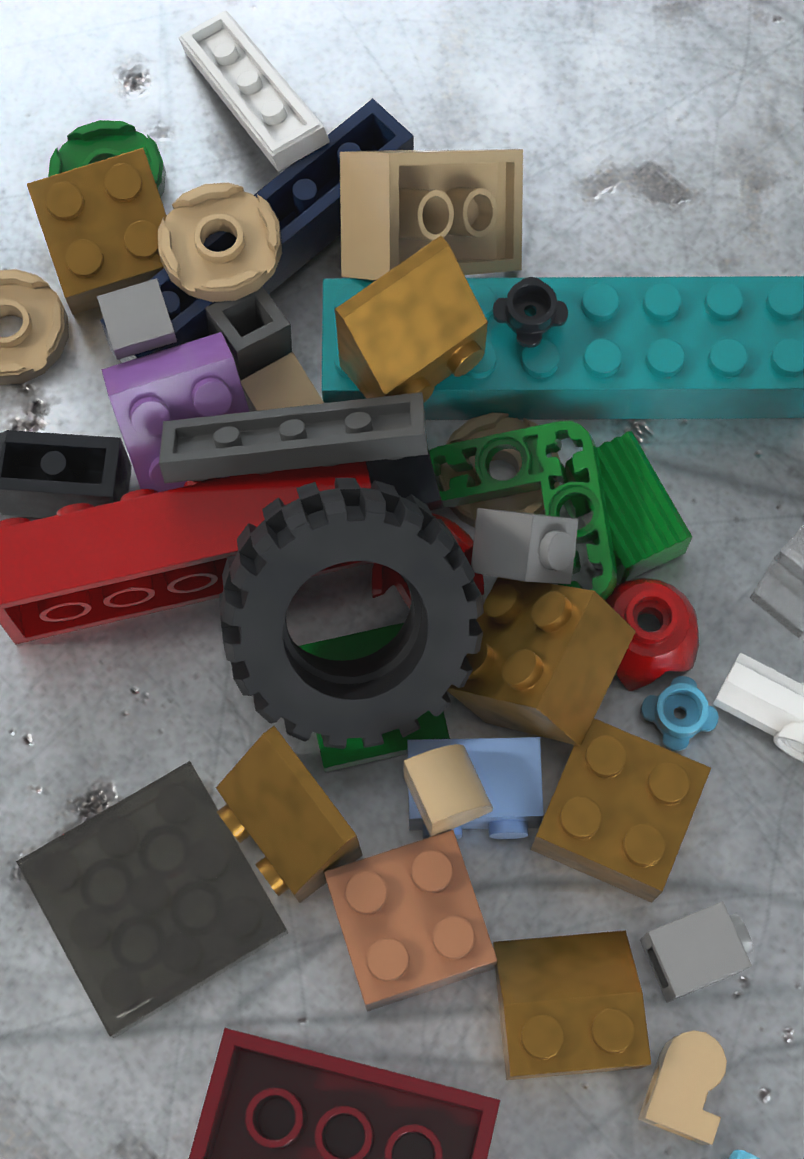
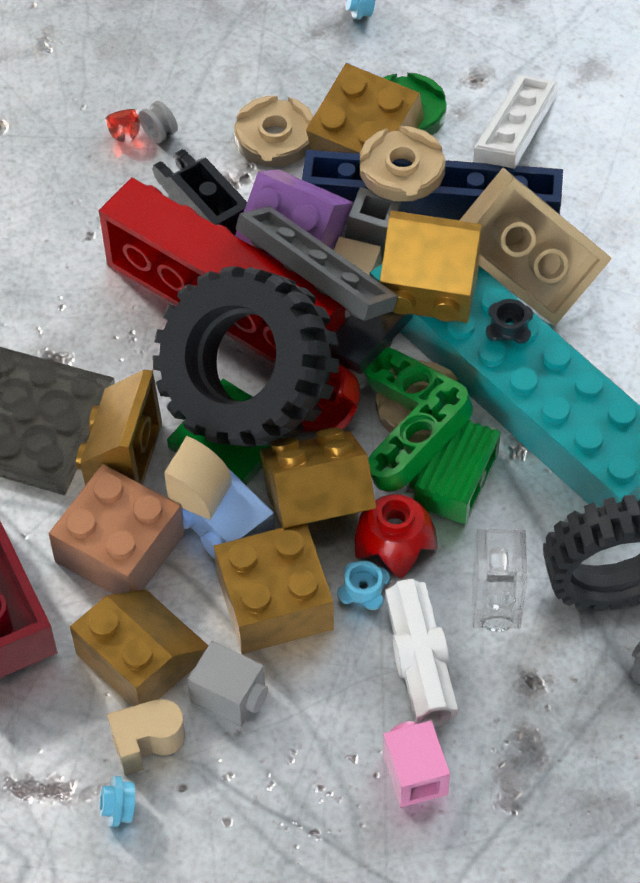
camera: 50 degrees right, 15 degrees down
light grey tile [97,278,177,360] -> none
light grey brick [471,508,579,584] -> none

